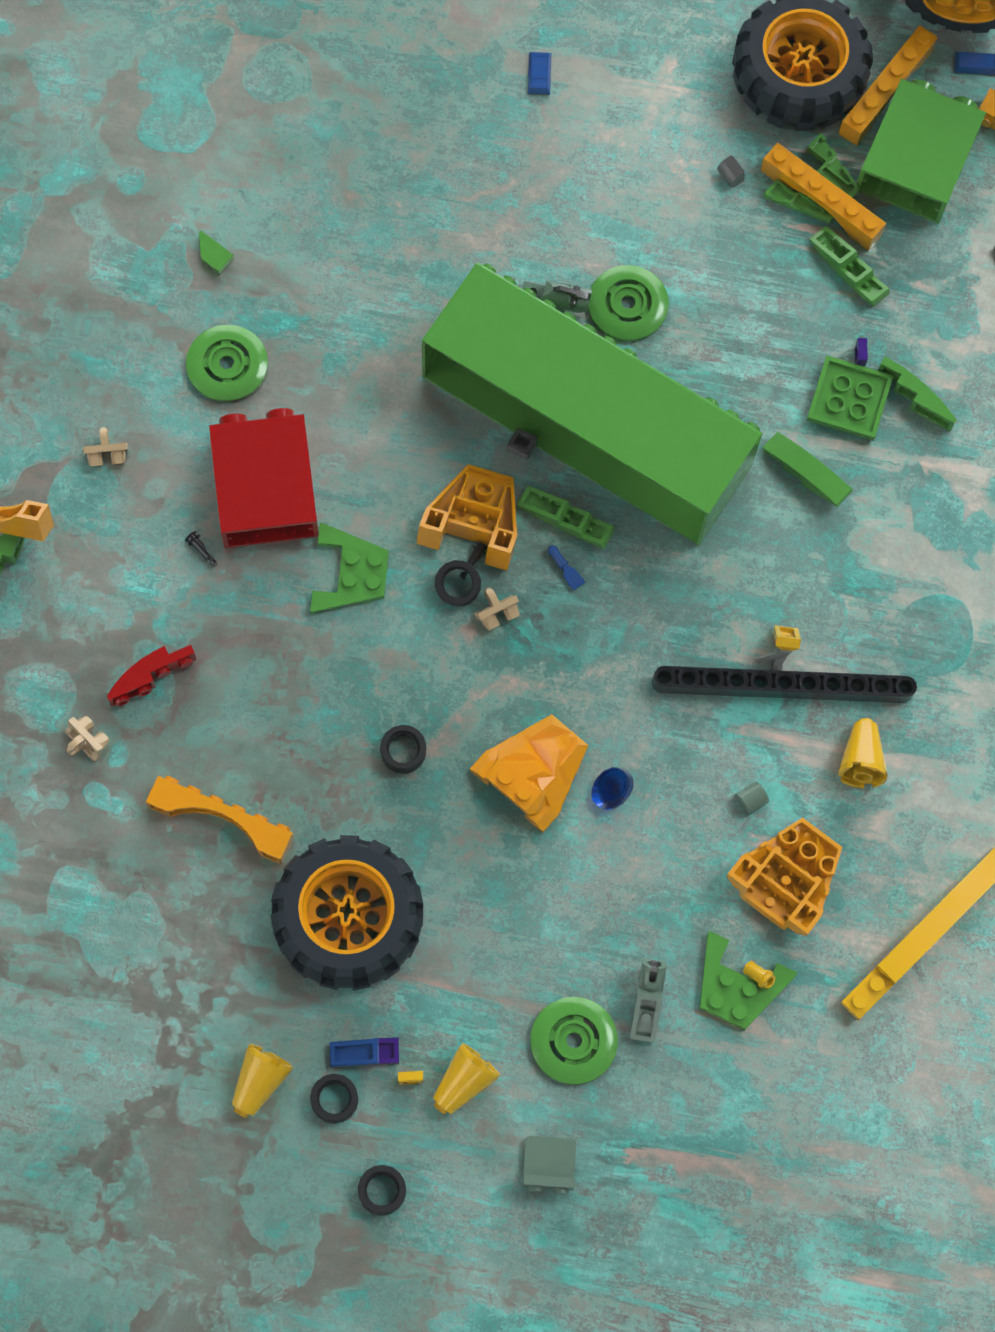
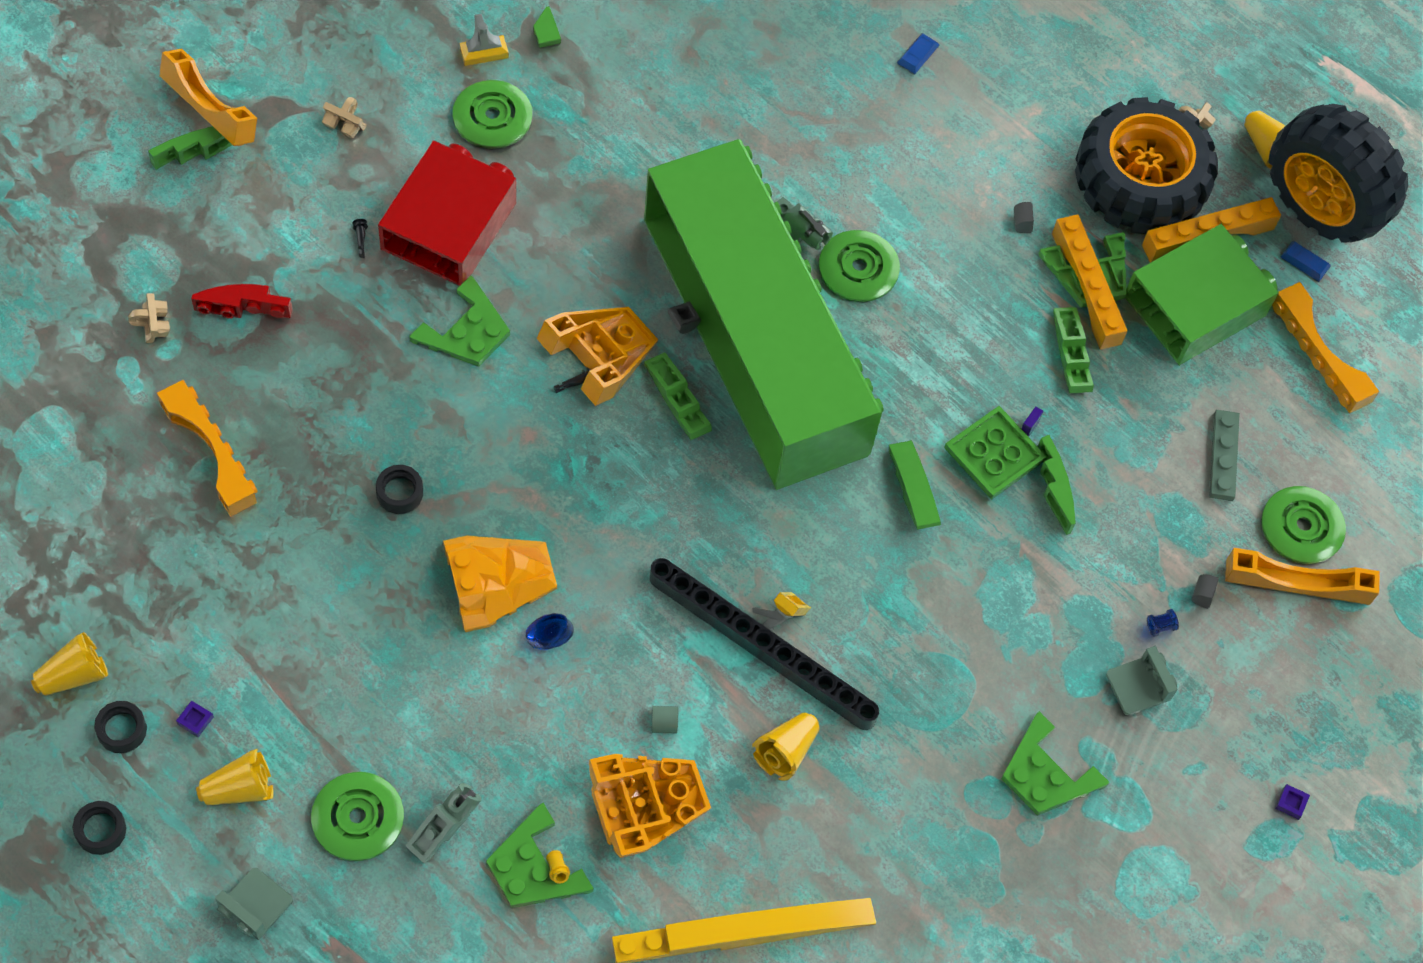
camera: 30 degrees right, 10 degrees down
black wheel [270,835,423,991] -> none
blue tile [329,1038,379,1067] -> none
yellow tile [398,1071,424,1085] -> none
black tyre [435,560,481,607] -> none
tan hips [474,587,520,630] -> none
blue piece [548,545,585,590] -> none
none -> piece [459,14,509,66]

